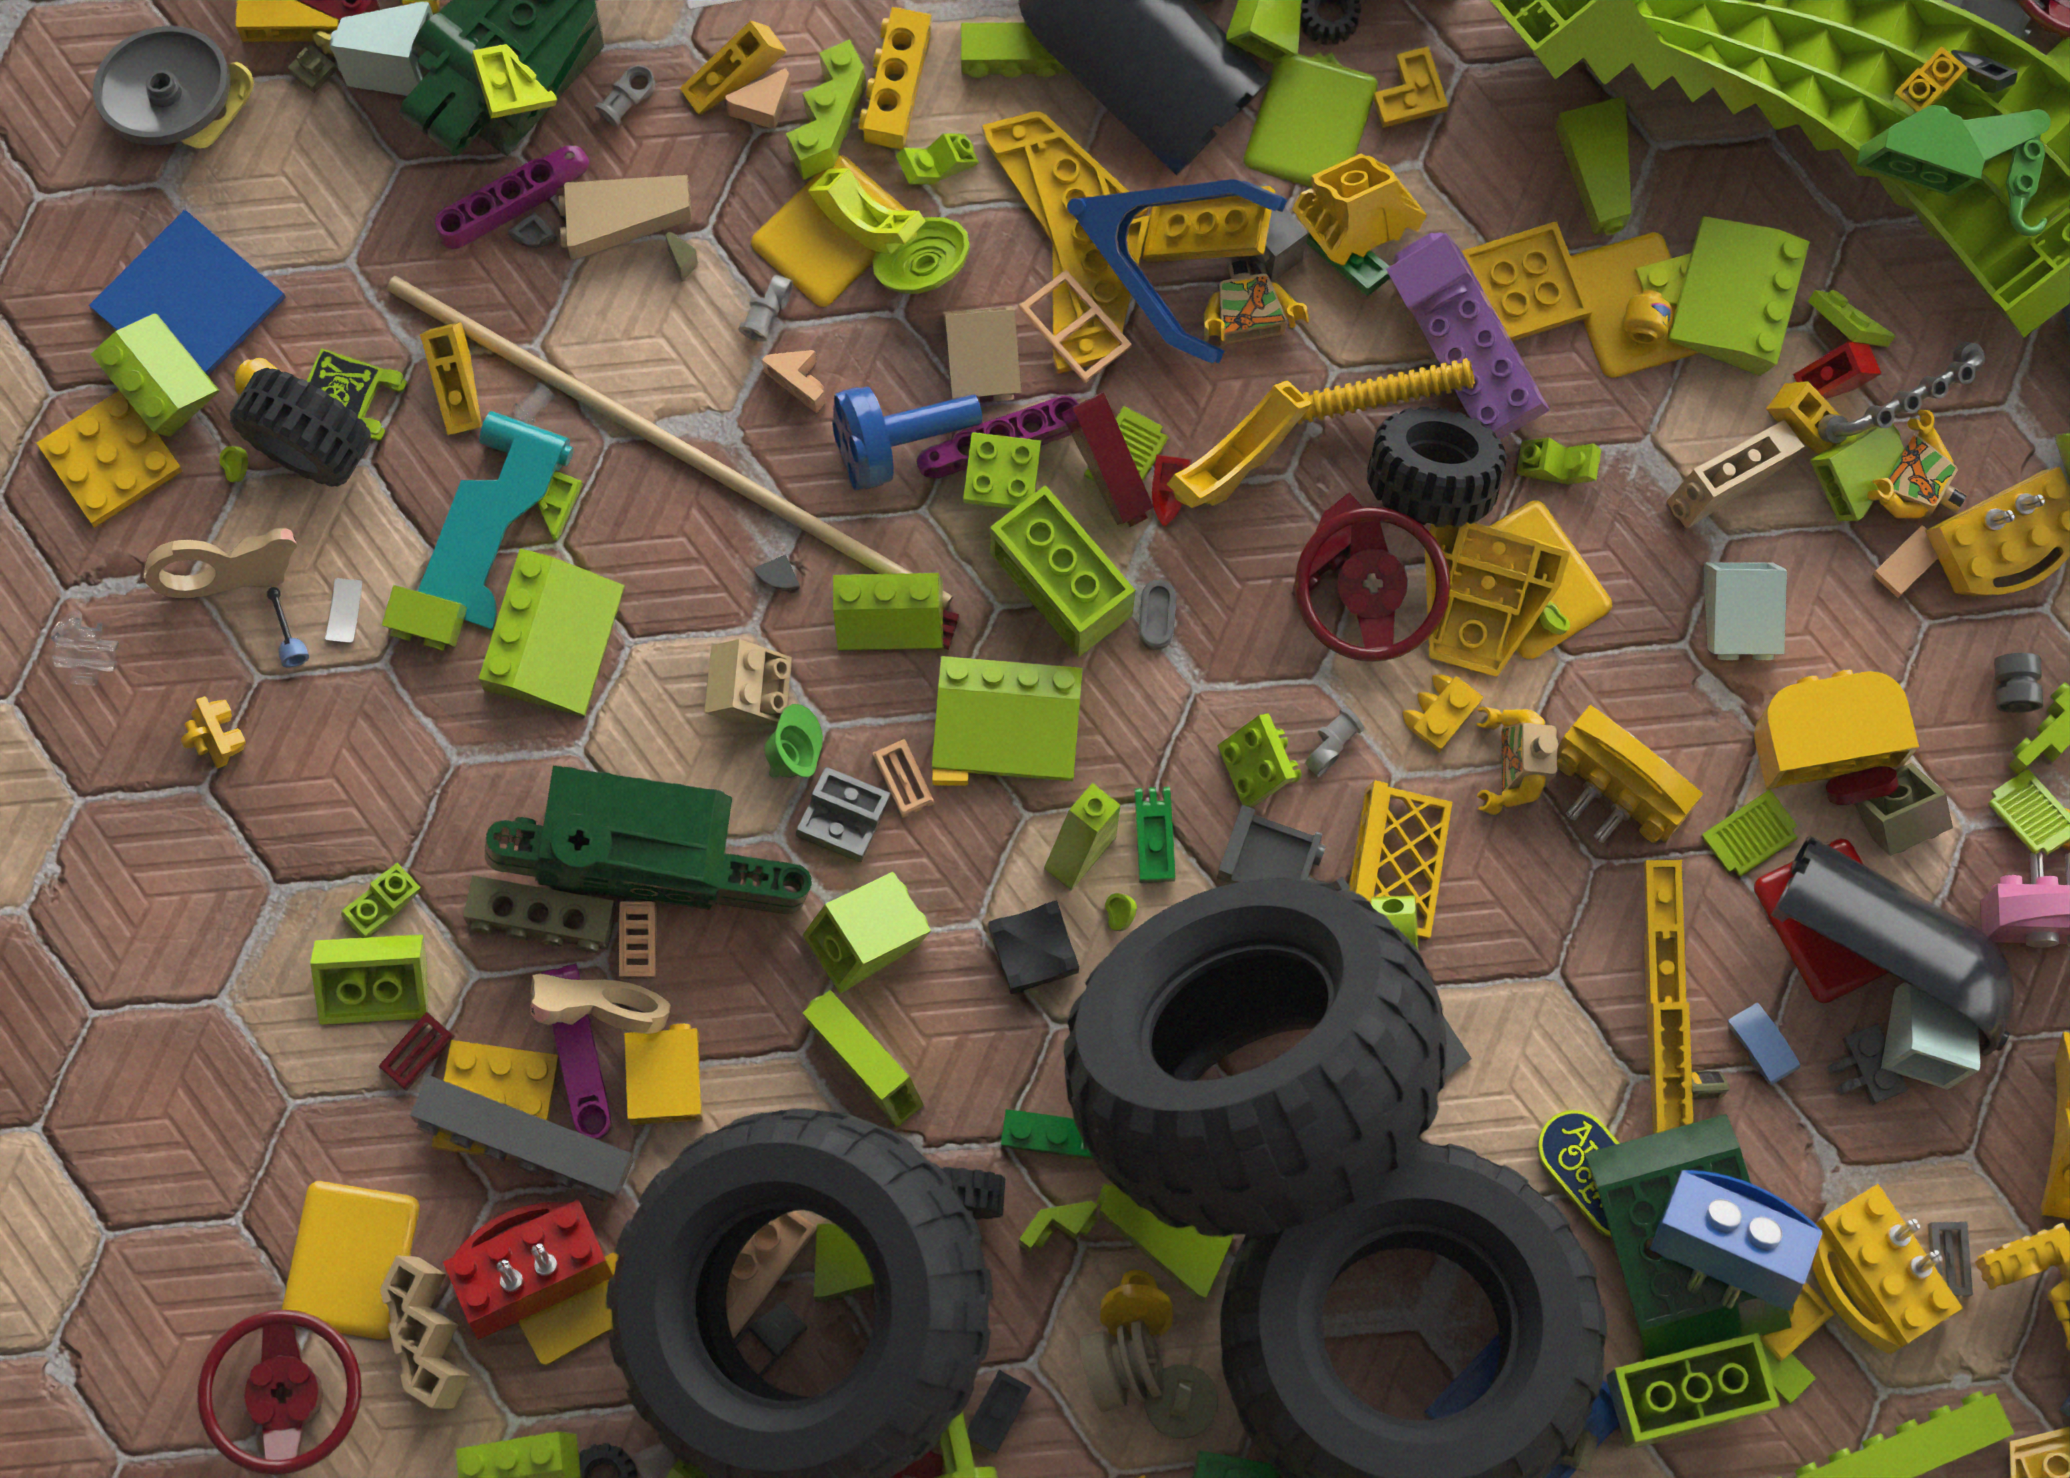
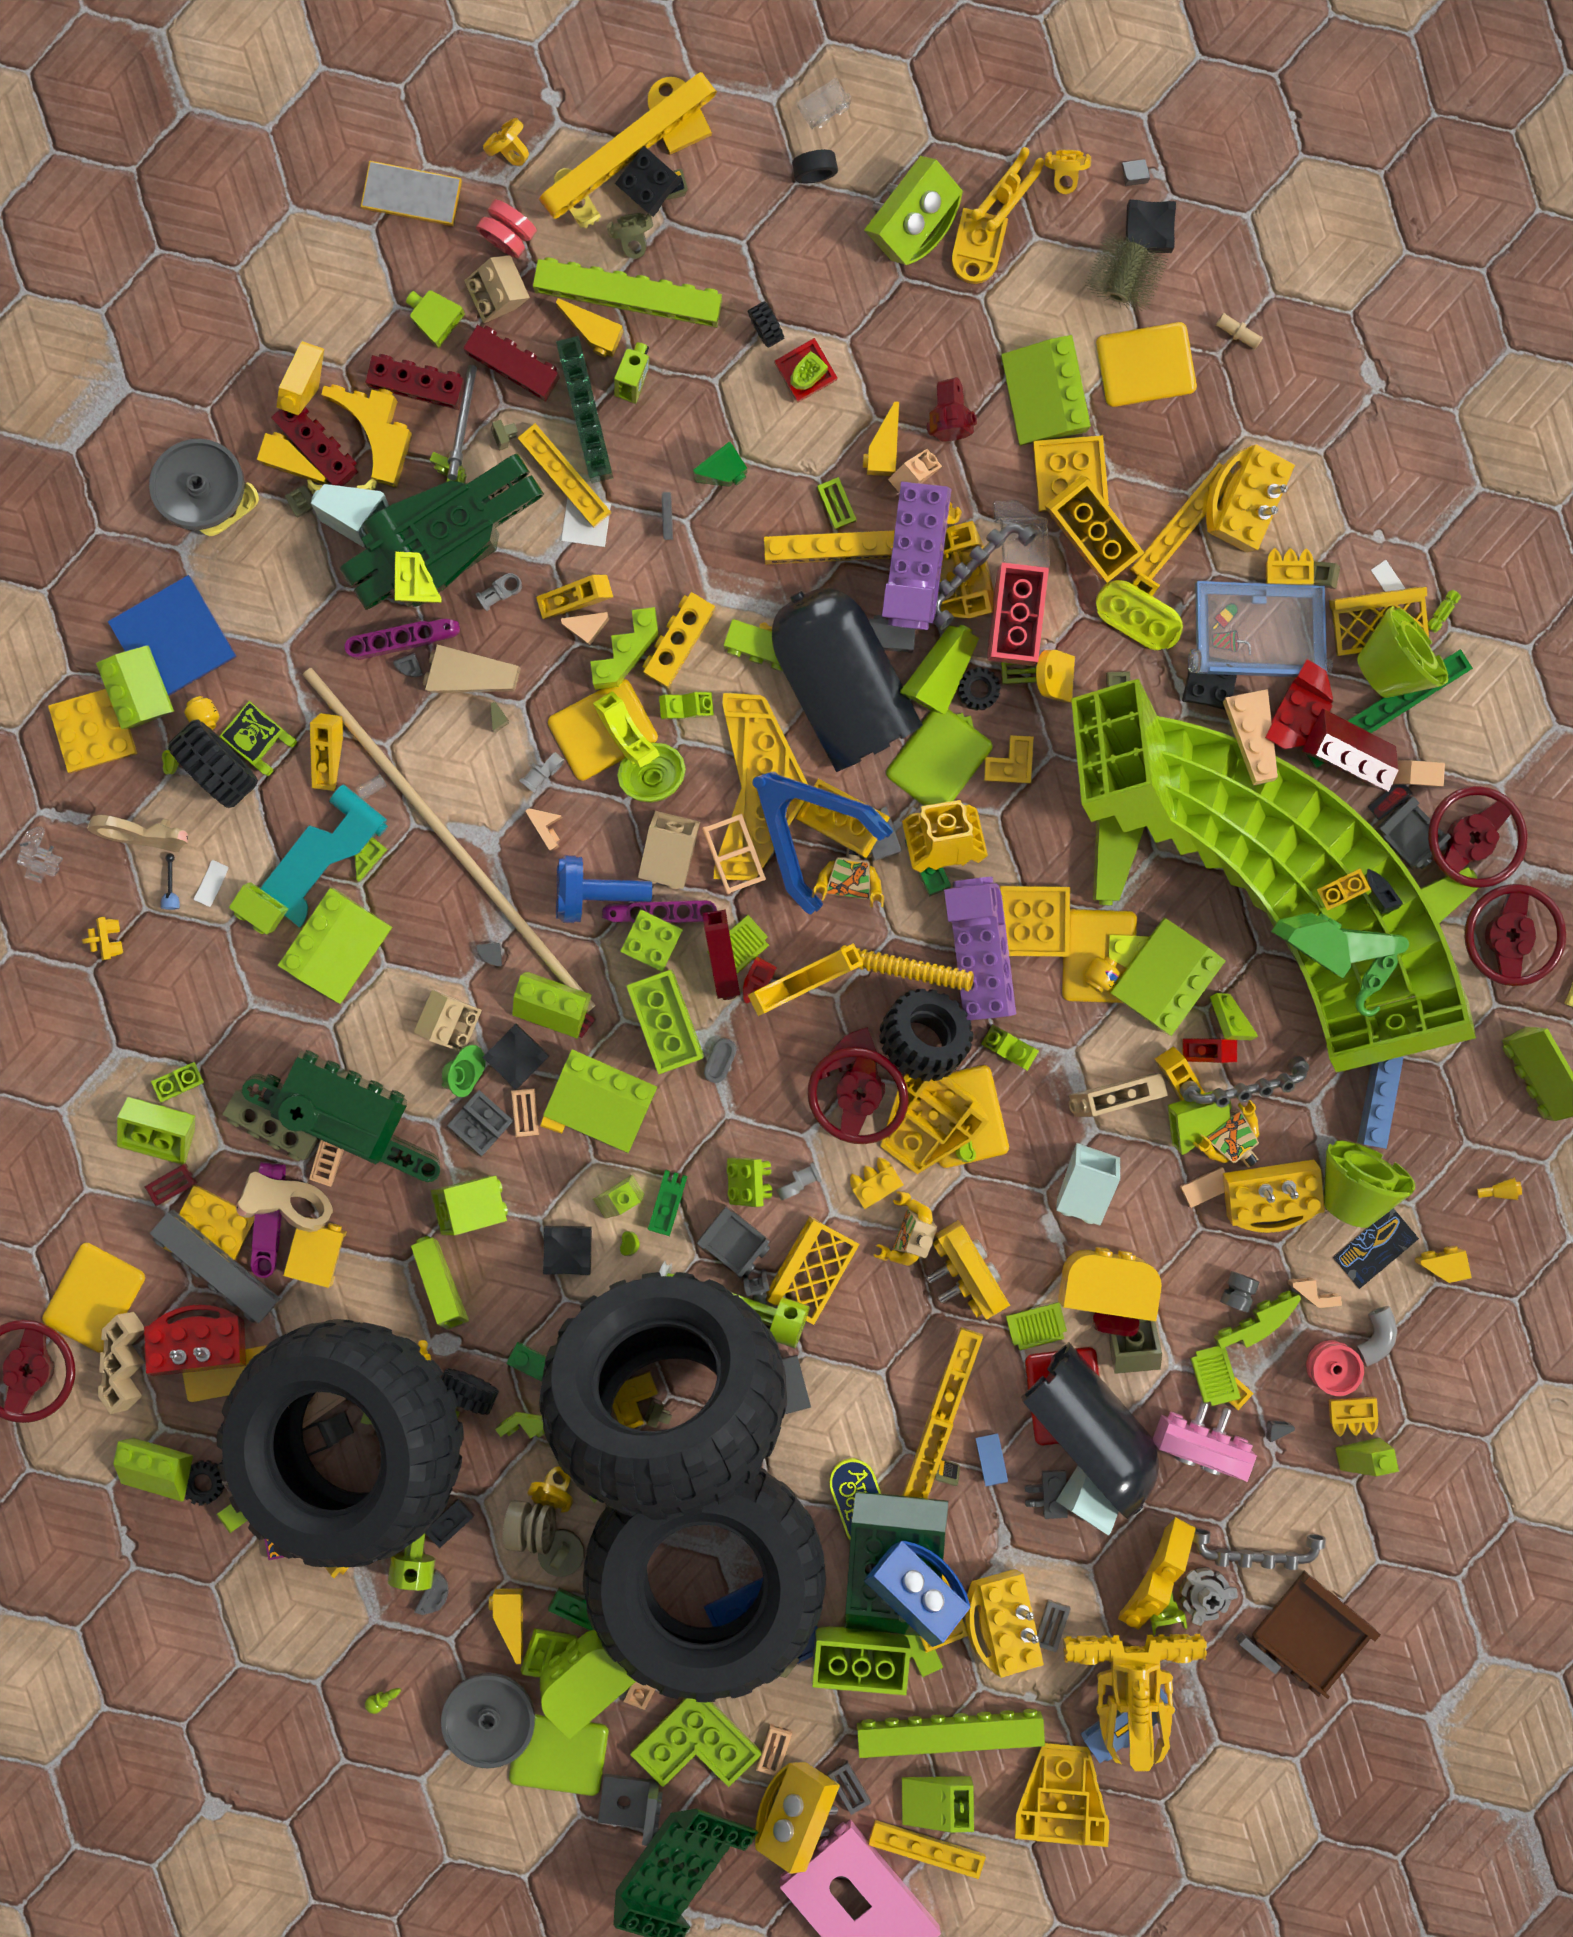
camera: 20 degrees right, 15 degrees up
none -> black brick [482,1024,549,1090]

